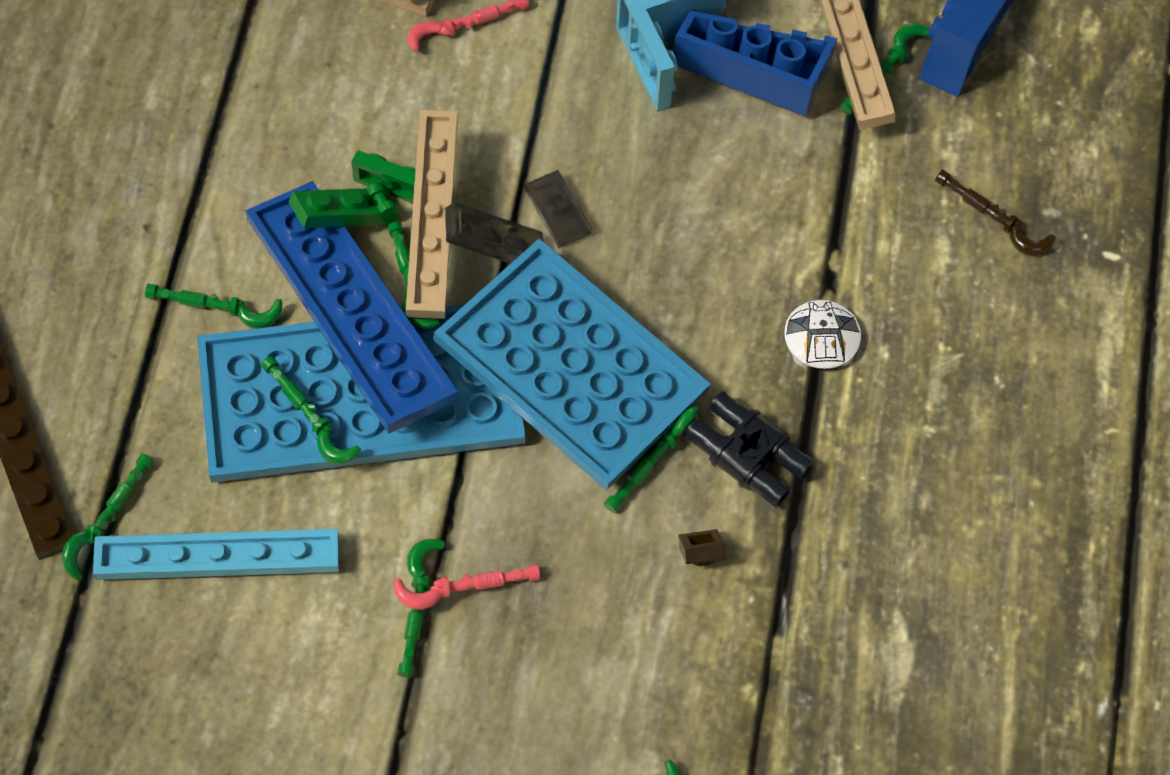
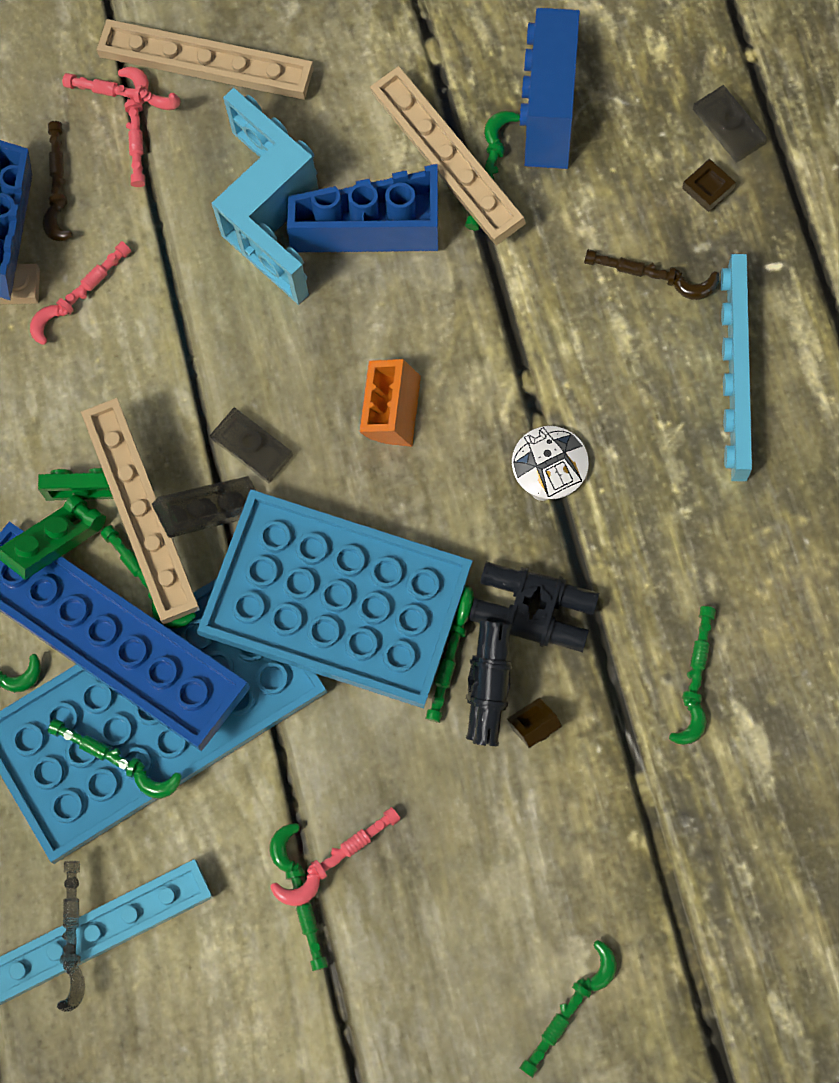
camera: 15 degrees left, 10 degrees up
none -> clear smoke piece [57,860,85,1012]
none -> orange brick [360,359,421,447]
none -> black pin [465,620,513,747]
none -> green piece [669,606,716,745]
none -> dark brown plate [682,158,736,212]
none -> clear smoke plate [693,85,767,163]
none -> medium azure plate [721,254,752,481]

